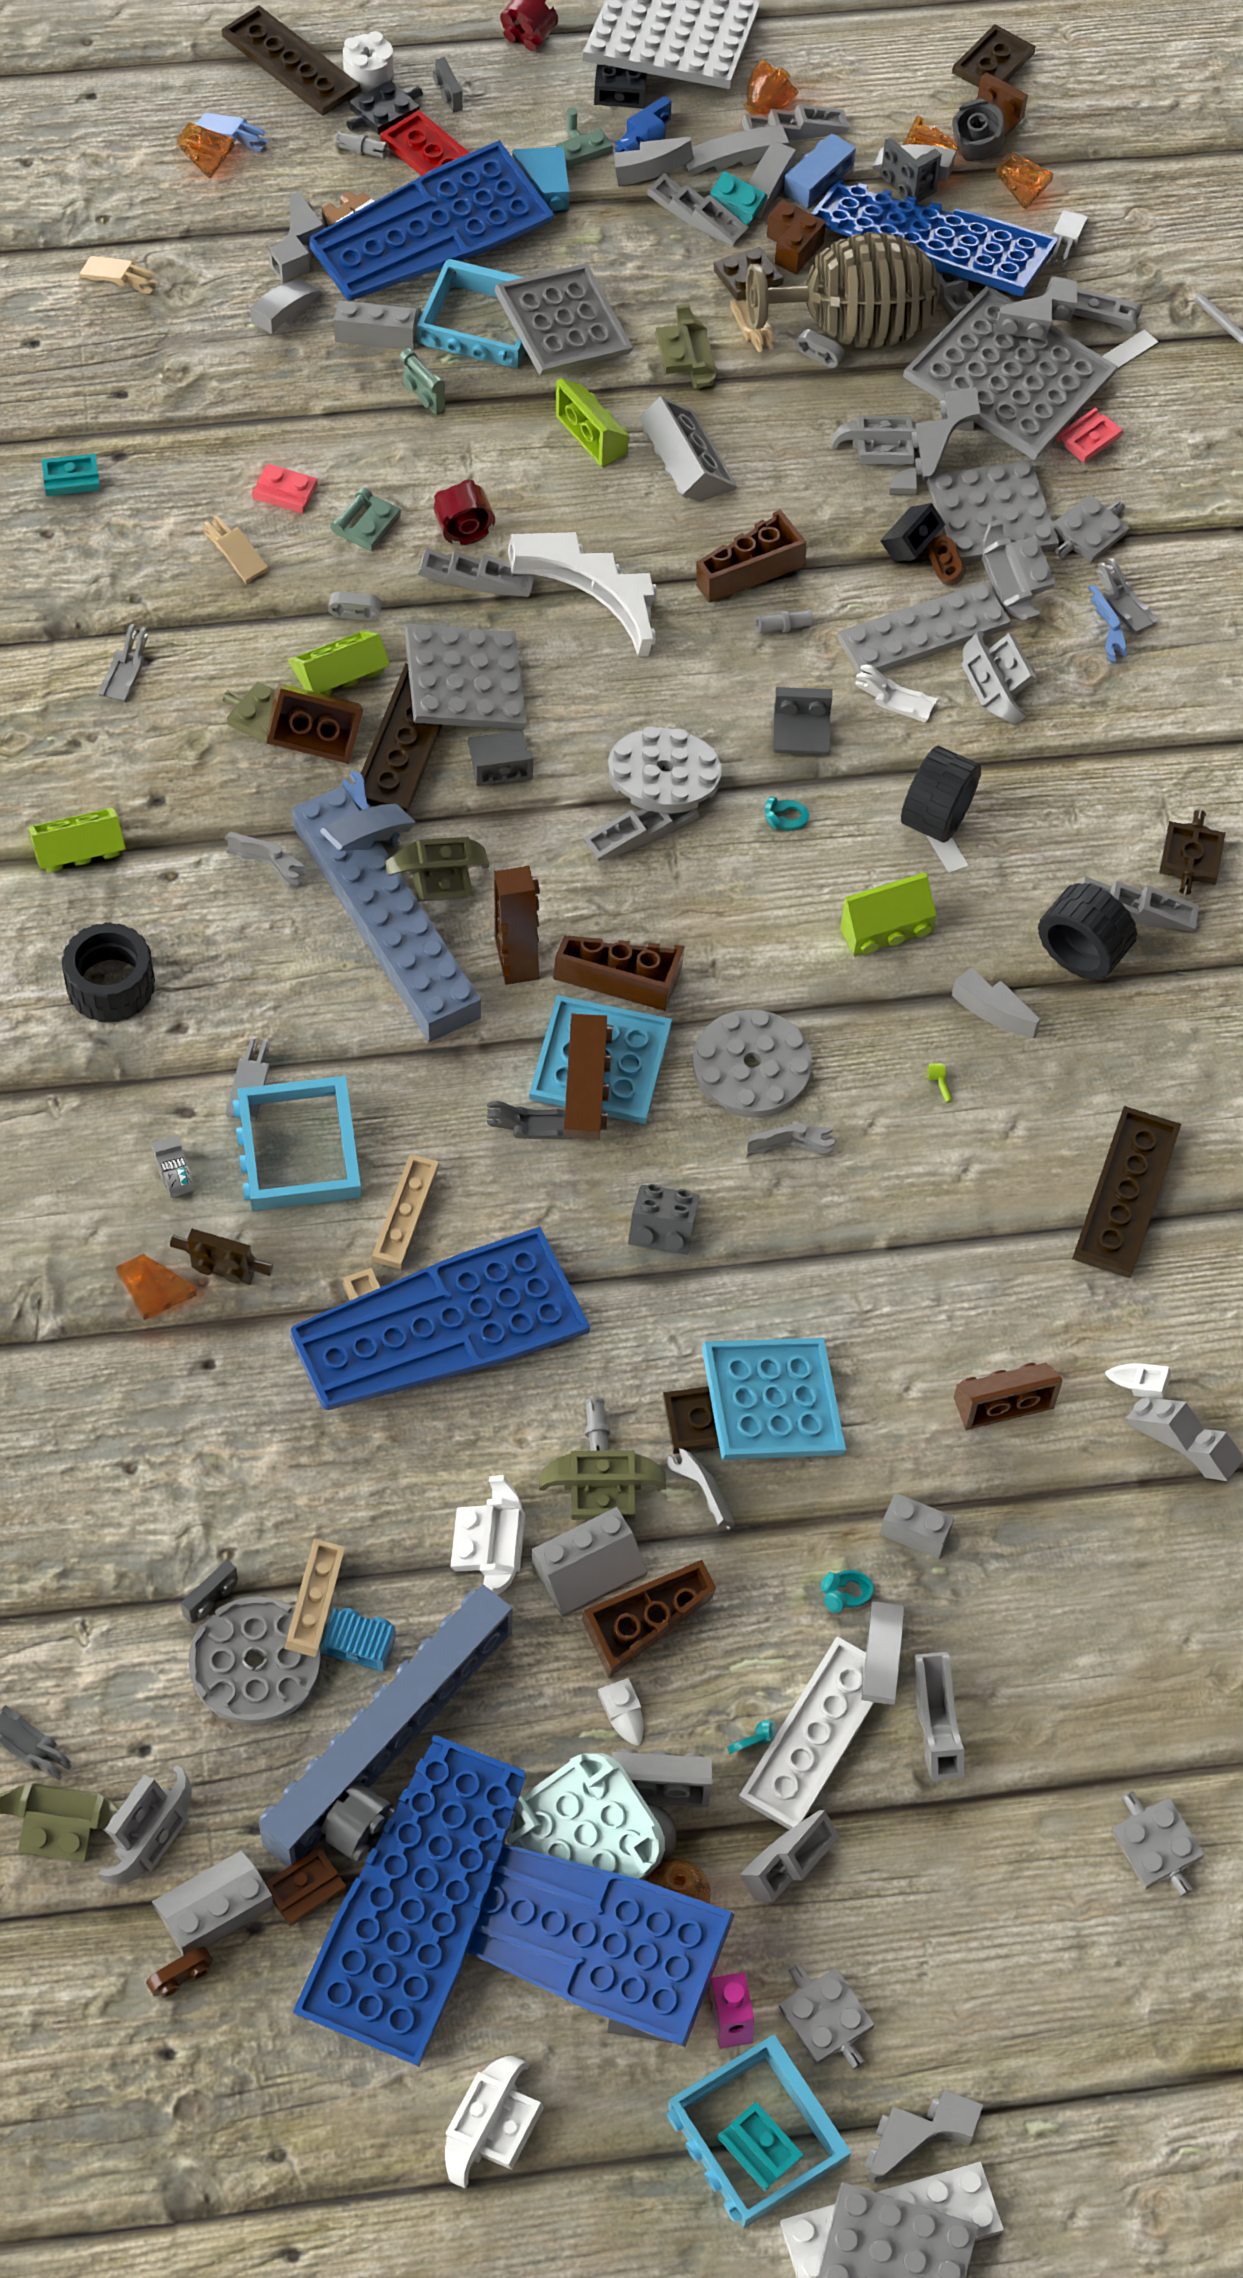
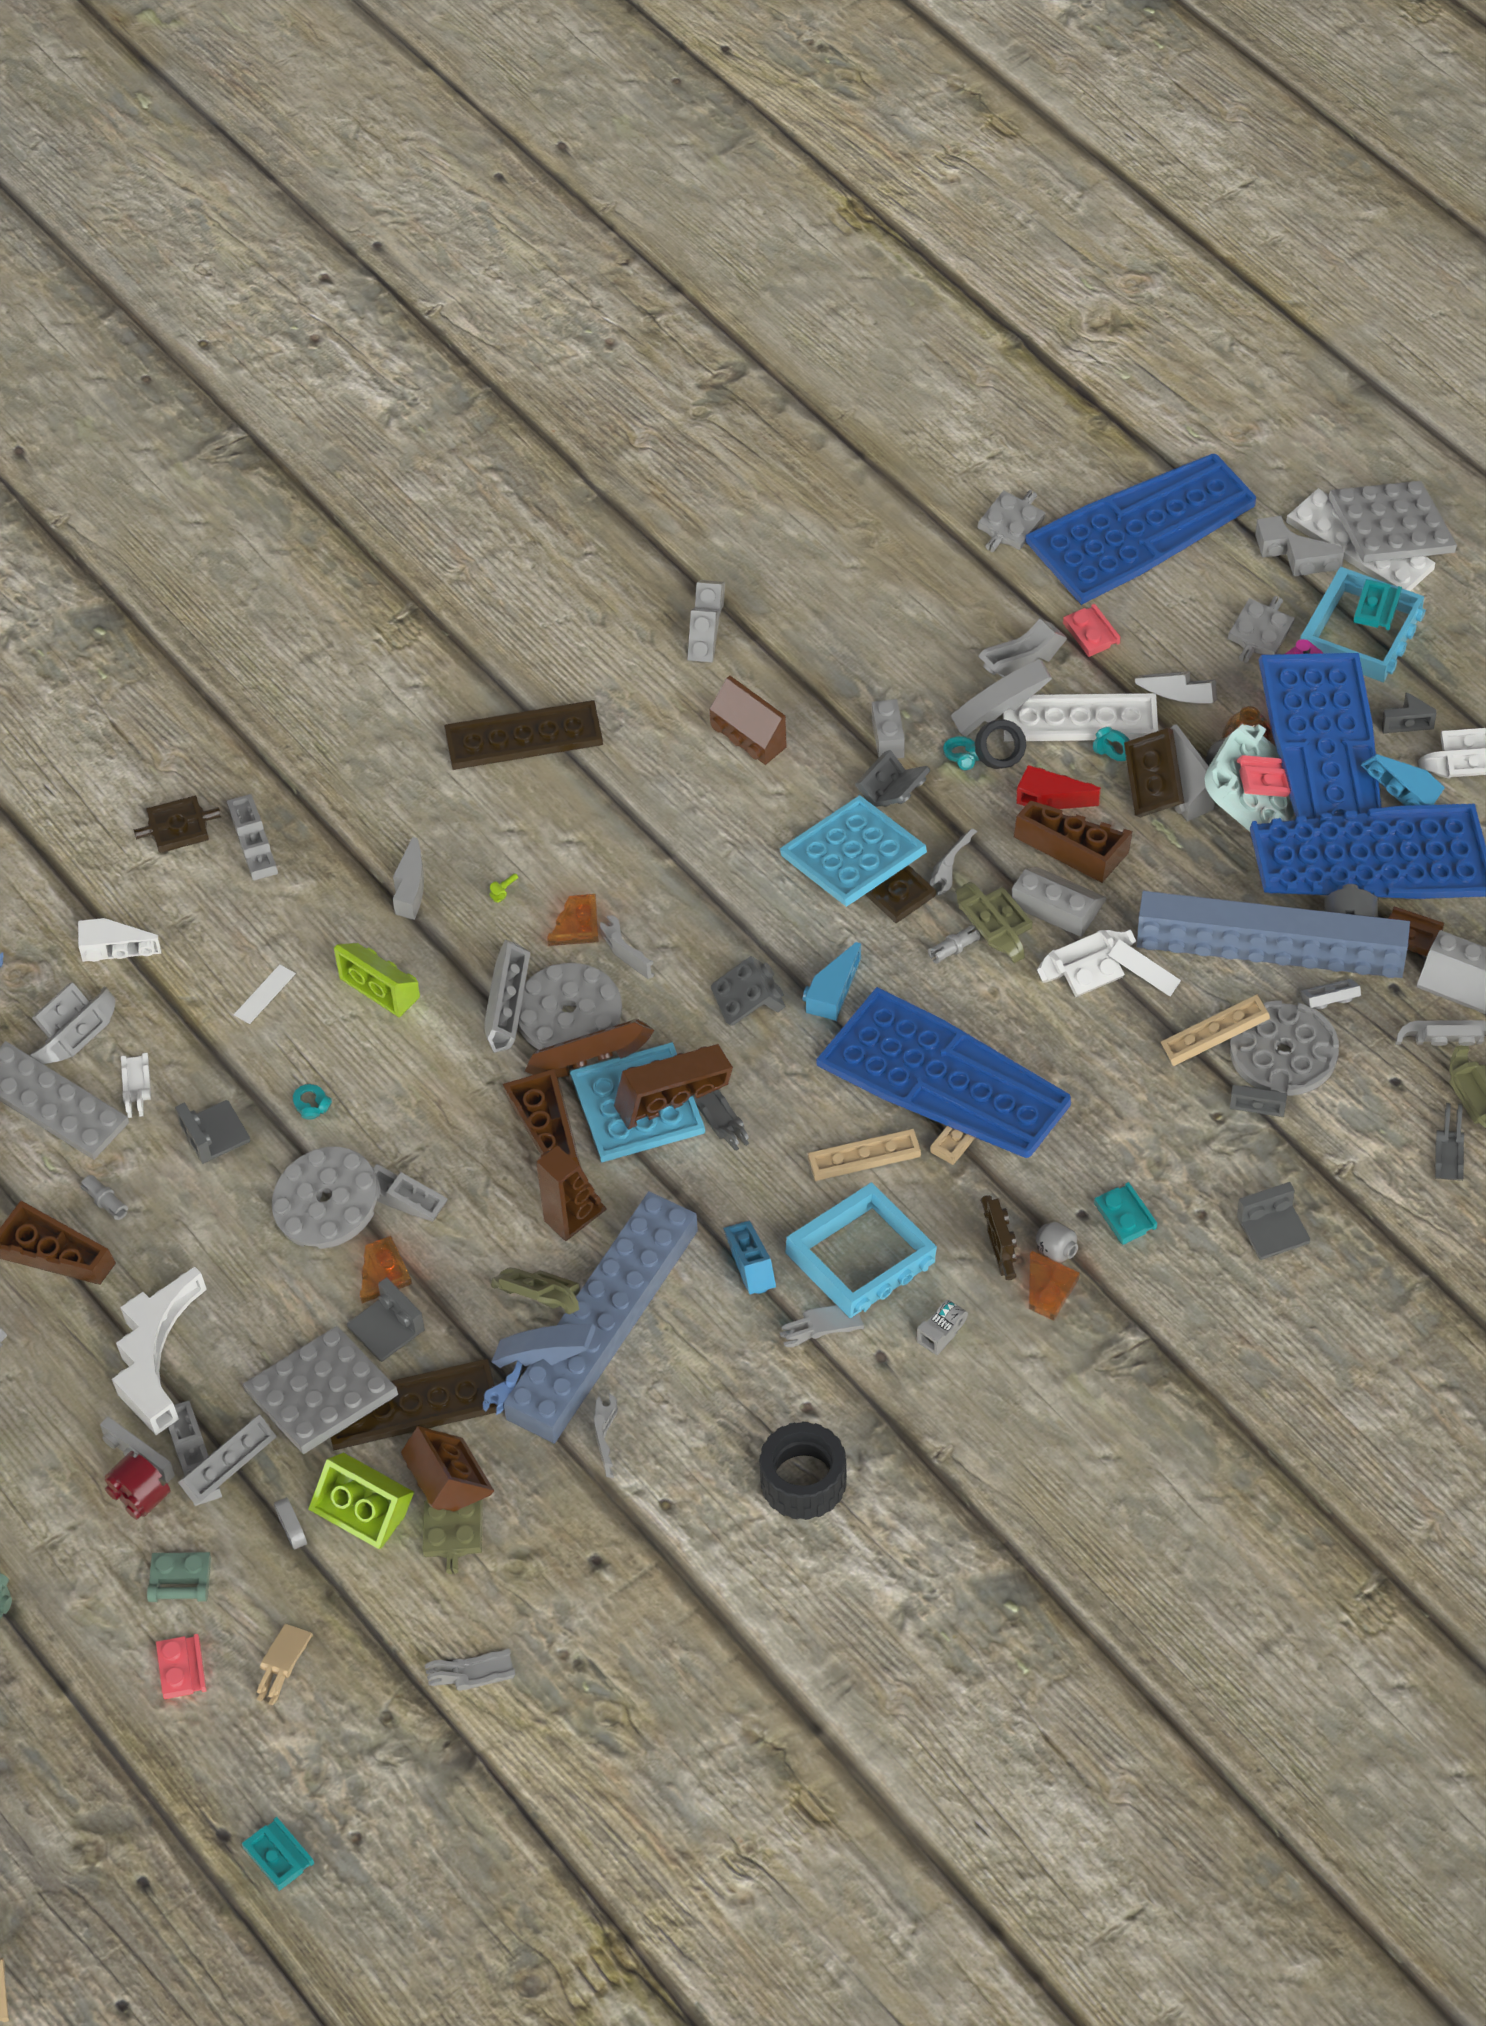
camera: 115 degrees left, 5 degrees down
lime slope [28,807,126,872] -> none
dark azure brick [320,1608,396,1672] -> none
white plate [598,1678,644,1746] -> none
black tyre [901,745,982,843] -> none
black tyre [1038,883,1137,980] -> none
white plate [1105,1363,1171,1399] -> none
none -> white slope [78,918,161,962]
none -> light grey plate [100,1417,175,1483]
none -> light grey plate [178,1414,277,1505]
none -> clear orange wing [360,1236,412,1304]
none -> light grey brick [485,940,530,1053]
none -> reddish brown brick [525,1019,654,1077]
none -> clear orange wing [547,894,599,946]
none -> dark azure slope [724,1221,776,1294]
none -> dark azure slope [802,942,861,1021]
none -> dark grey bracket [855,750,930,807]
none -> black tyre [975,719,1027,769]
none -> red slope [1016,765,1101,809]
none -> blue wing [1025,454,1256,605]
none -> light grey head [1036,1222,1078,1263]
none -> coral plate [1063,604,1121,657]
none -> teal plate [1094,1182,1157,1245]
none -> white sticker [1108,939,1181,996]
none -> dark brown plate [1124,728,1185,818]
none -> coral plate [1236,755,1291,797]
none -> dark grey bracket [1237,1182,1310,1260]
none -> light grey plate [1301,979,1361,1009]
none -> dark azure slope [1361,754,1445,806]
none -> dark grey slope [1381,693,1437,734]

